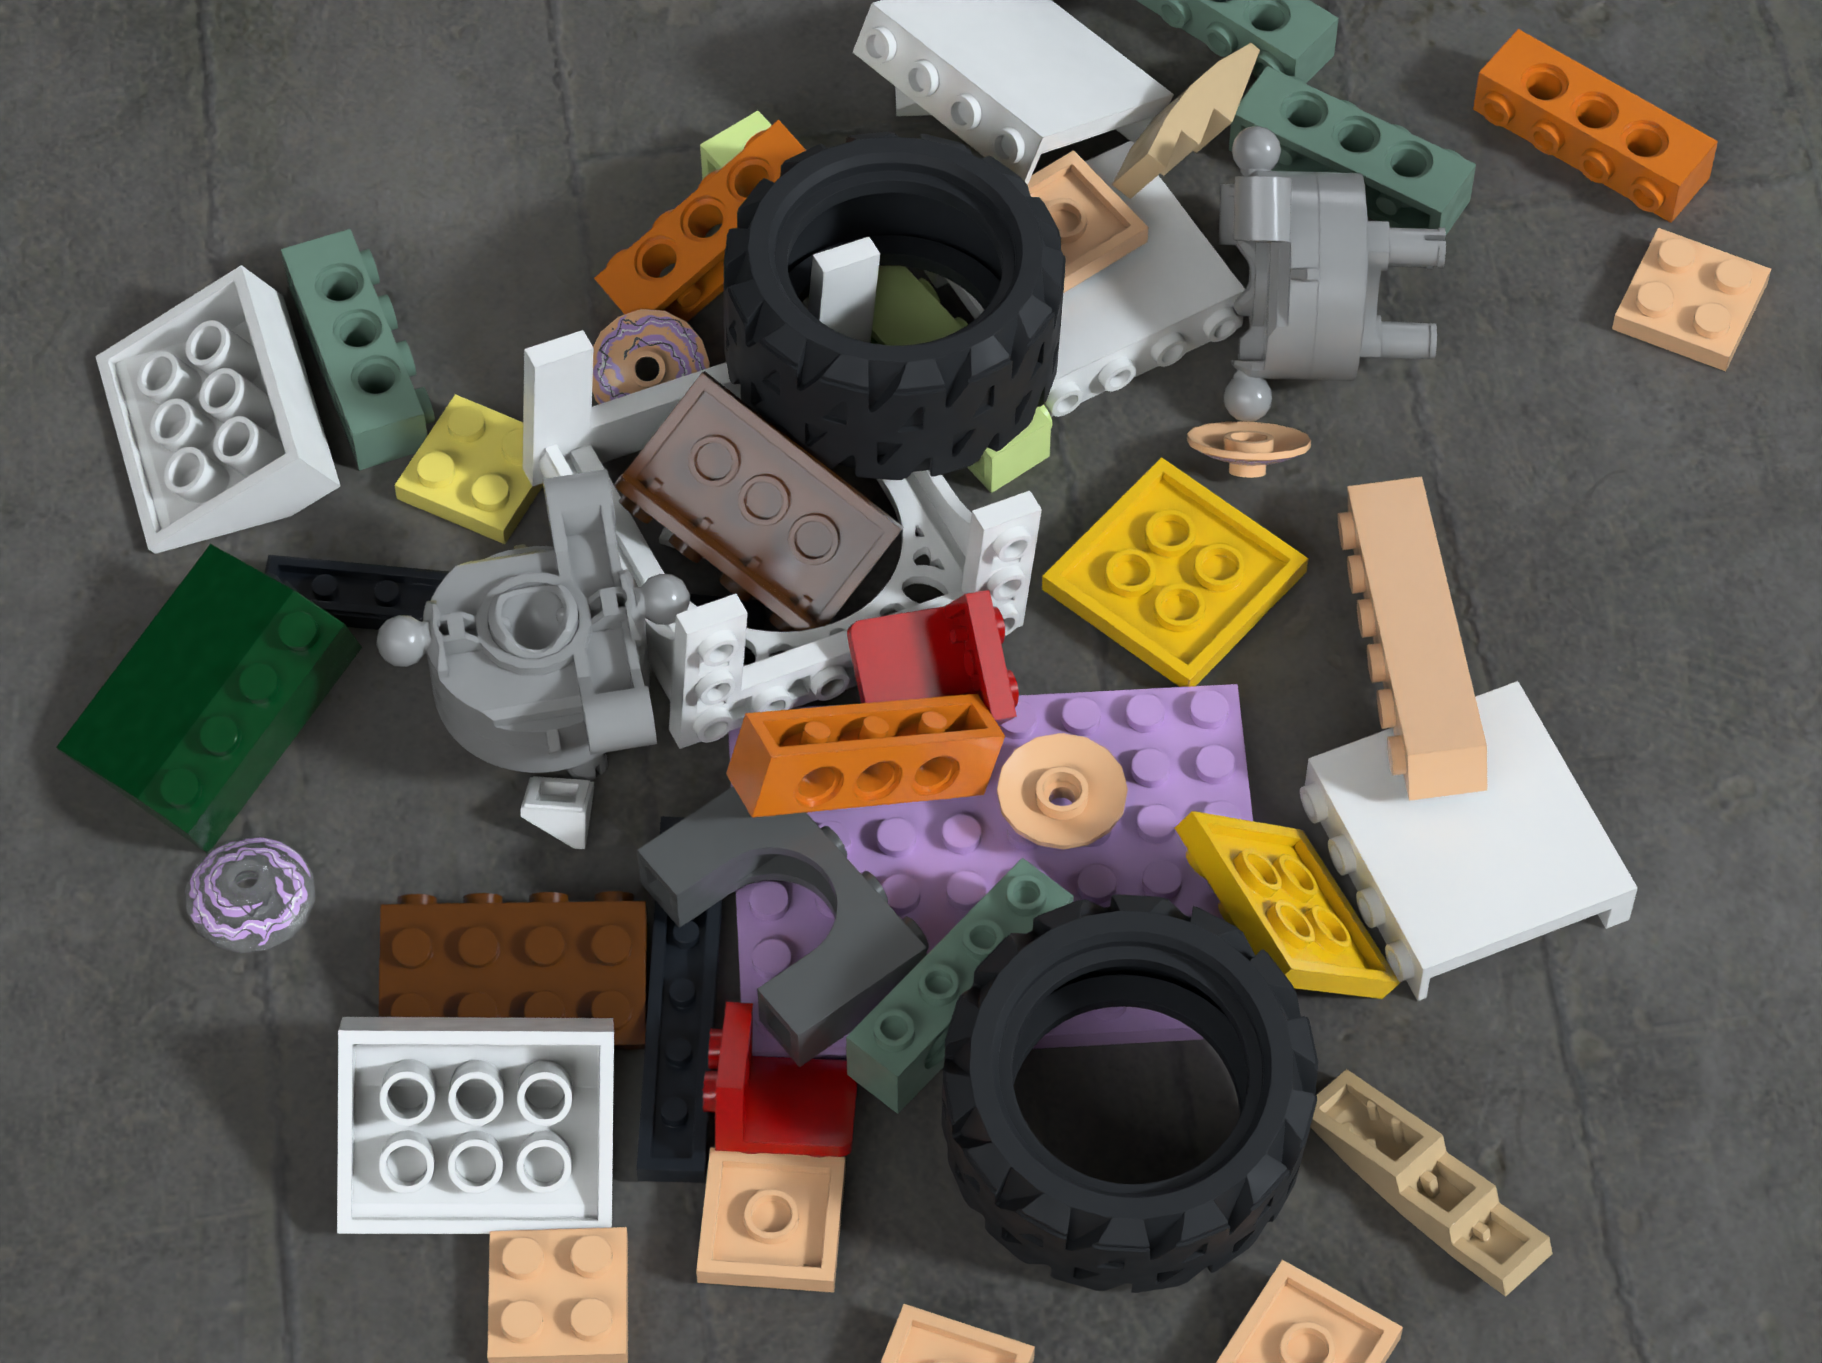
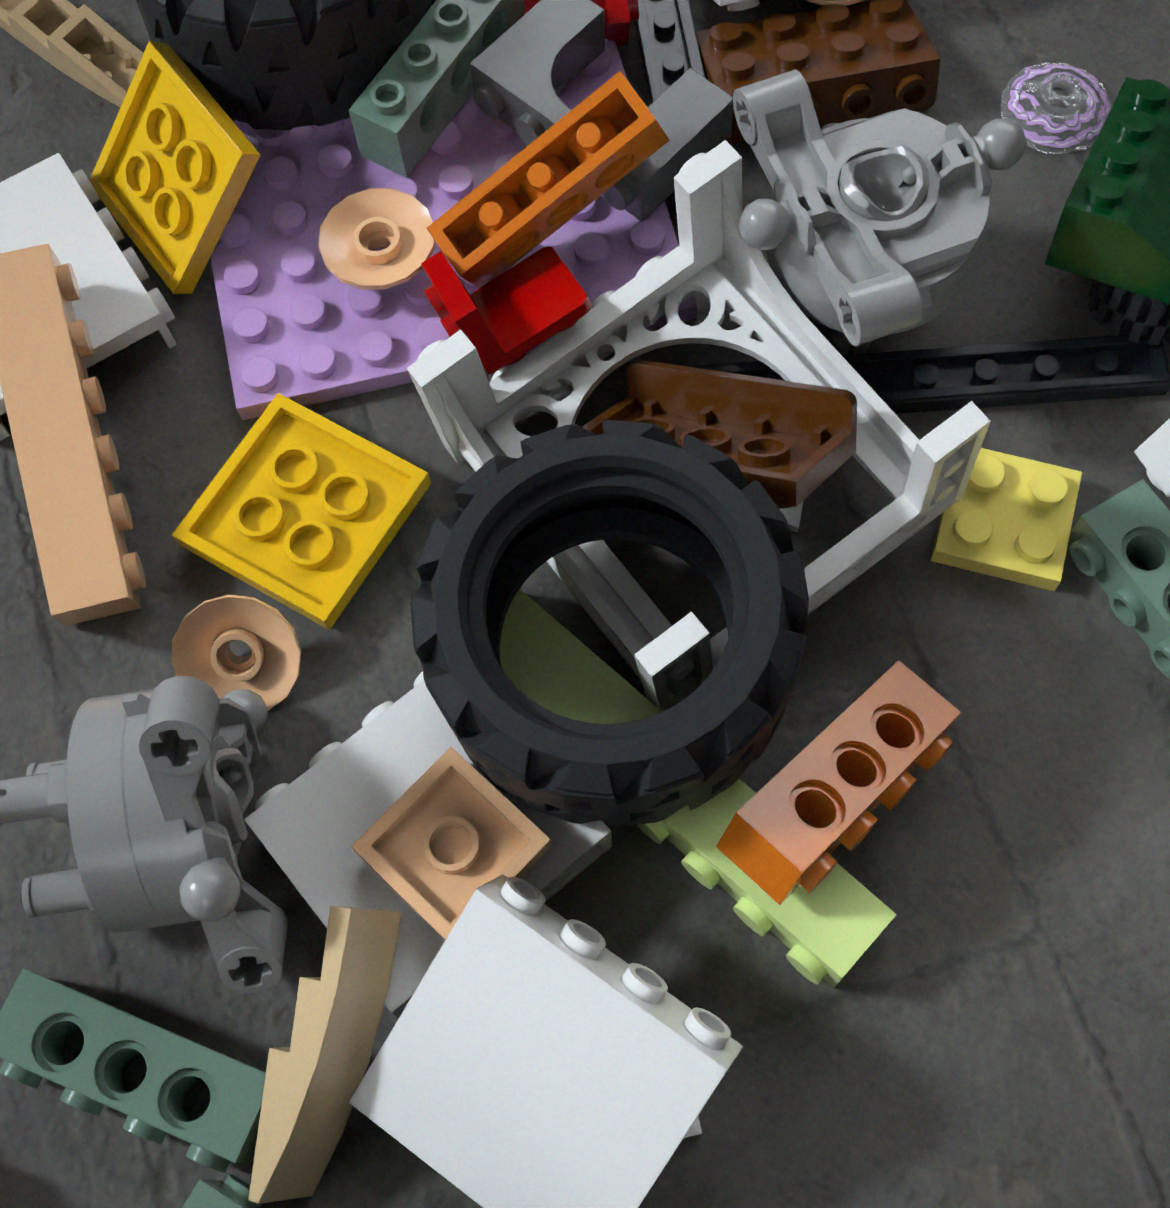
camera: 175 degrees right, 10 degrees up
dish [592,309,710,404] -> none

